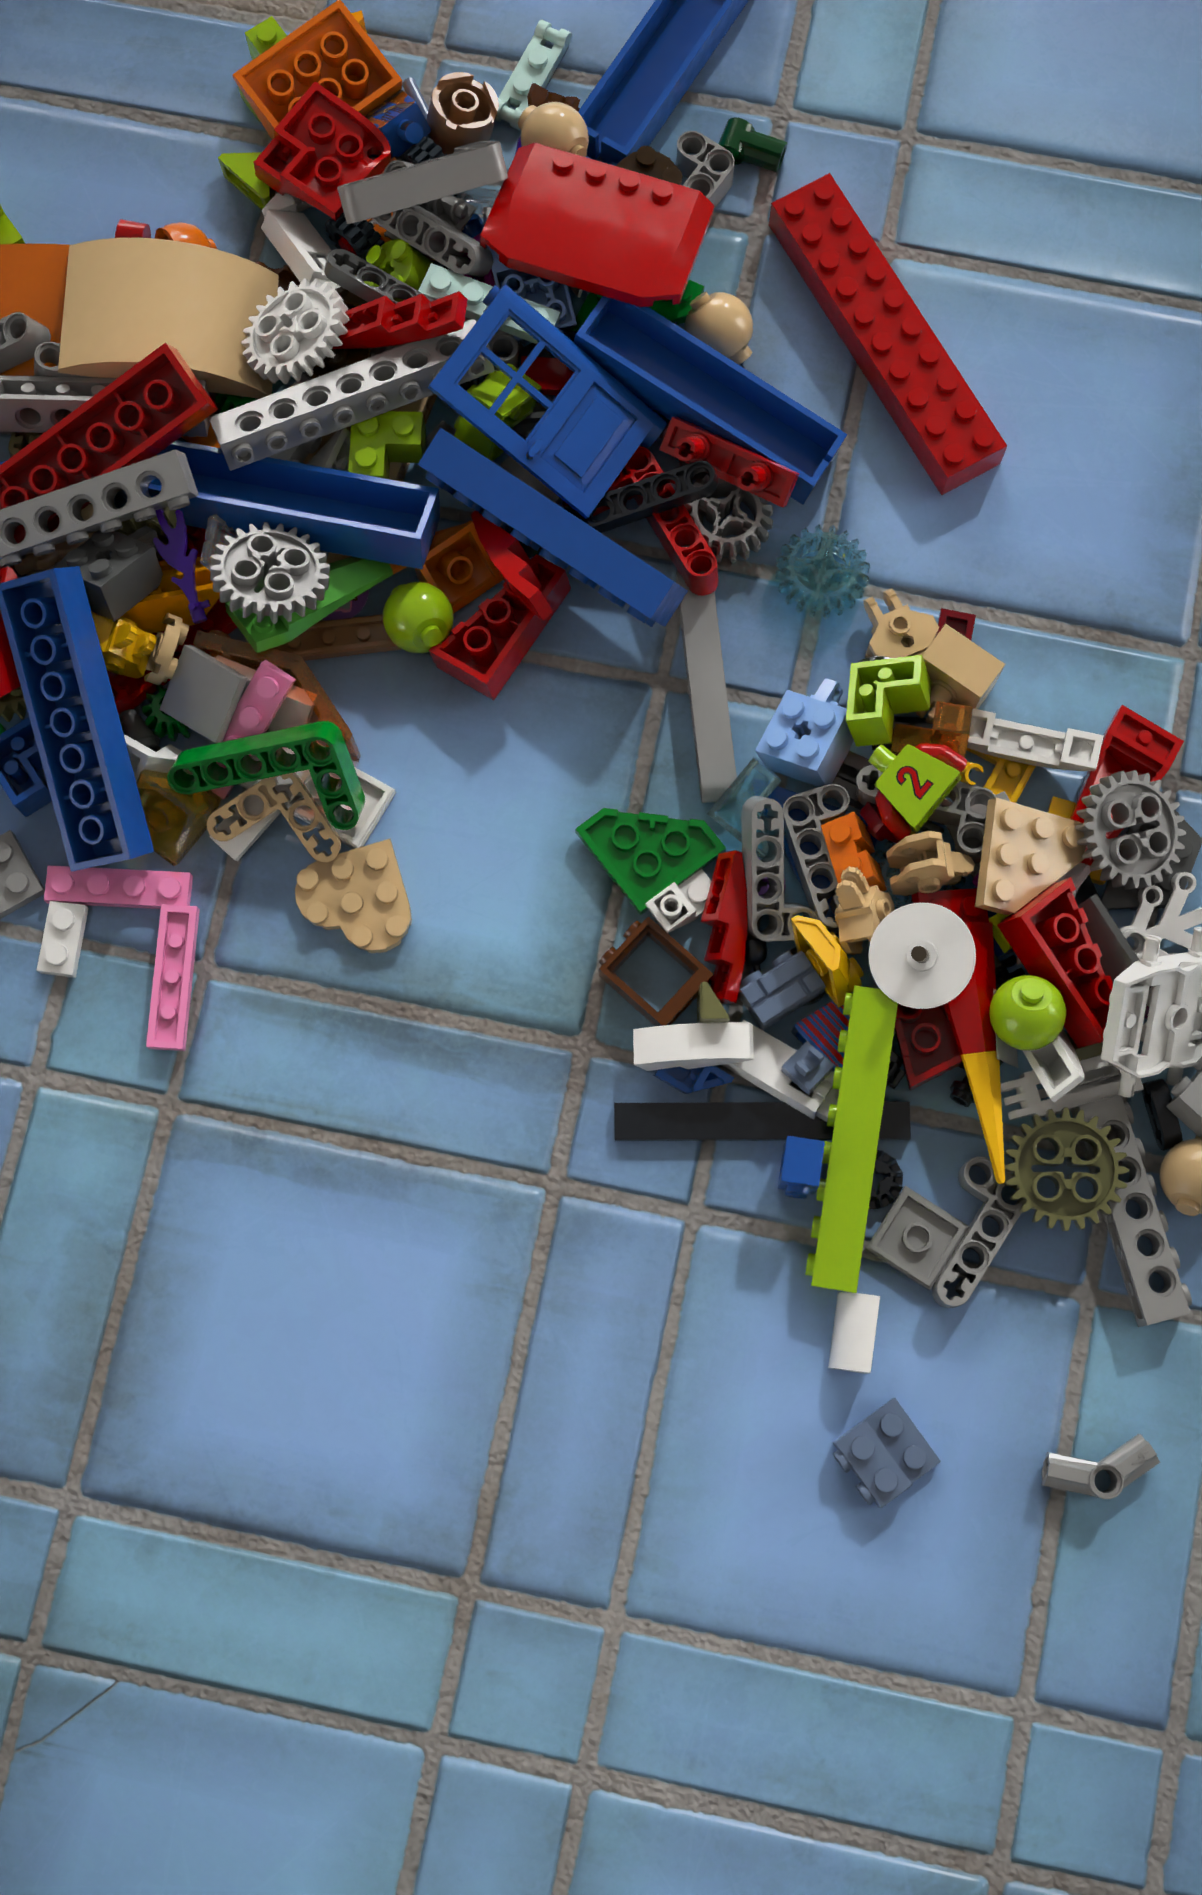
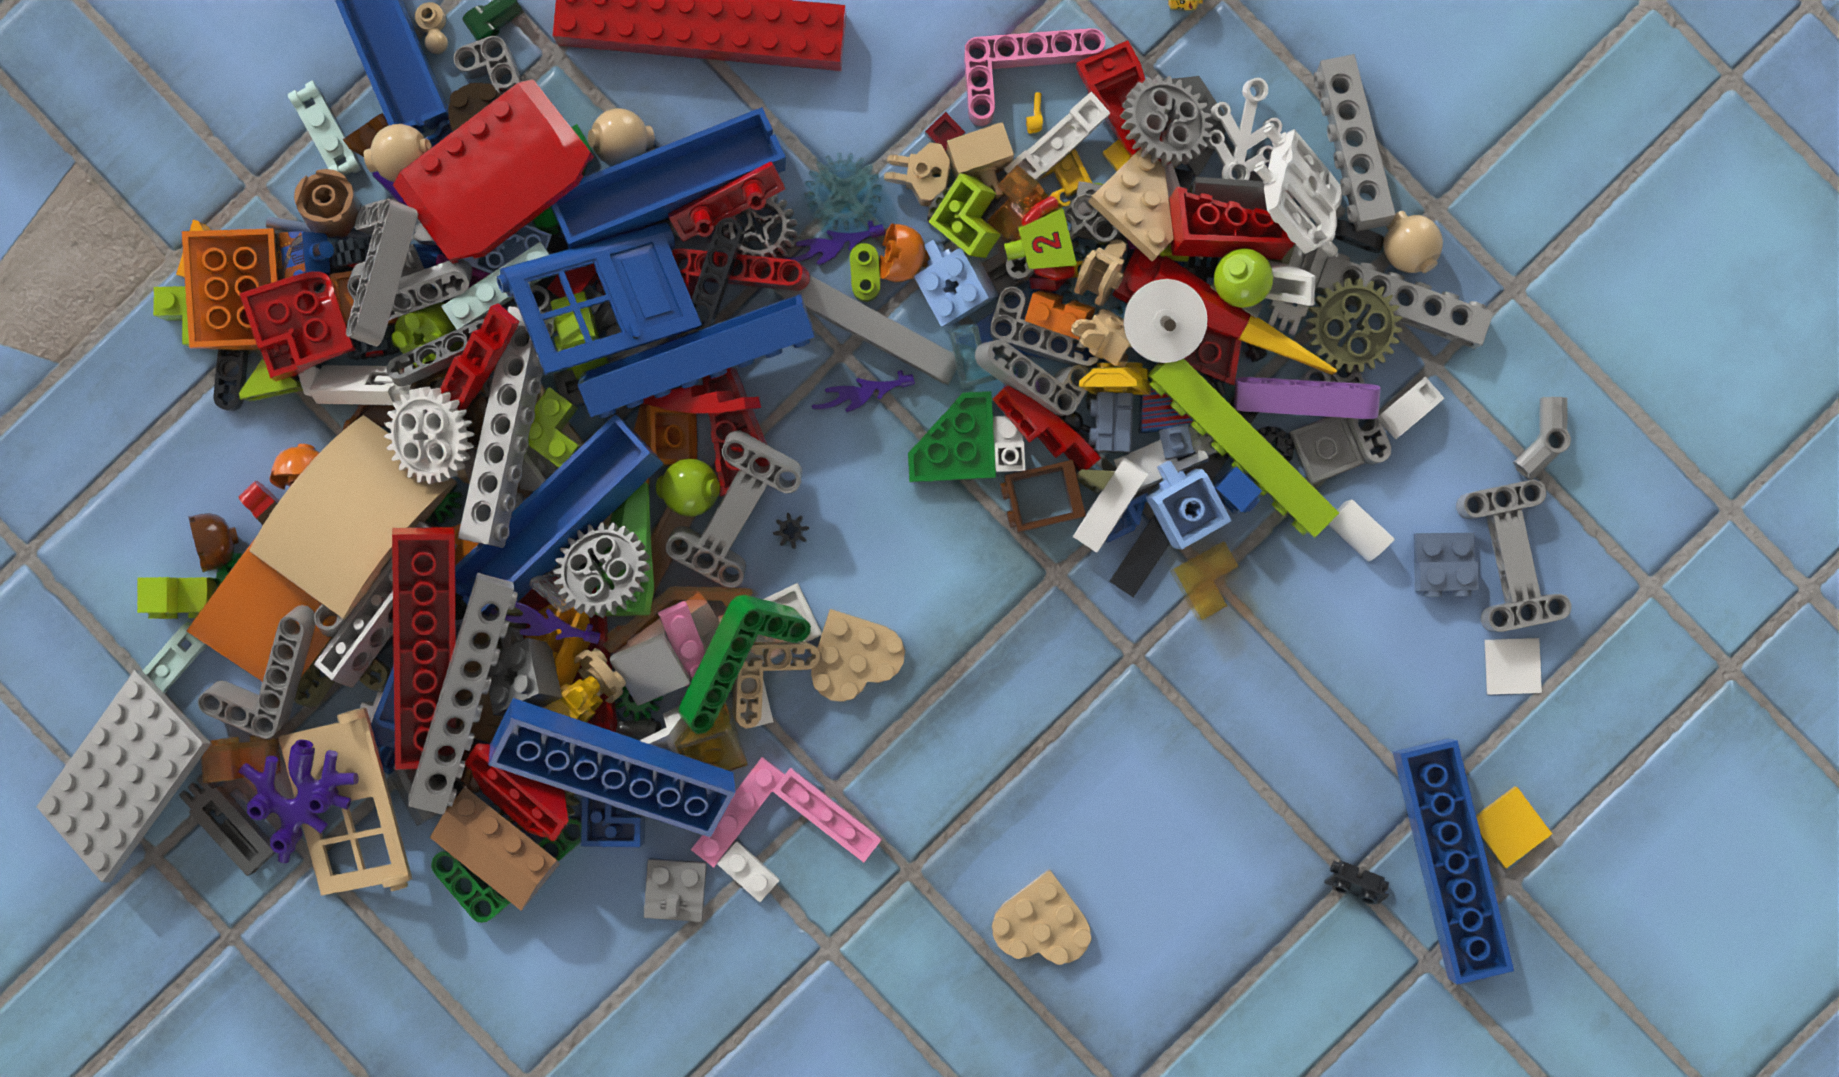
camera: 55 degrees left, 10 degrees up
none -> reddish brown cylinder [188,513,239,573]
none -> black beam [213,349,249,411]
none -> tan plate [415,2,448,54]
none -> light grey beam [666,431,802,588]
none -> black gear [773,513,810,549]
none -> dark purple piece [785,221,886,265]
none -> dark purple piece [811,370,915,413]
none -> lime plate [850,243,880,302]
none -> orange cylinder [879,223,929,282]
none -> bright pink beam [964,28,1105,126]
none -> tan plate [992,869,1091,965]
none -> yellow hand [1026,92,1043,134]
none -> light blue hinge [1146,461,1232,550]
none -> clear yellow brick [1169,541,1239,620]
none -> medium lavender beam [1233,377,1381,419]
none -> black hinge [1324,860,1389,904]
none -> white slope [1379,377,1444,439]
none -> blue brick [1392,738,1514,985]
none -> light grey beam [1456,480,1571,632]
none -> yellow tile [1476,786,1552,869]
none -> white sticker [1485,638,1542,695]

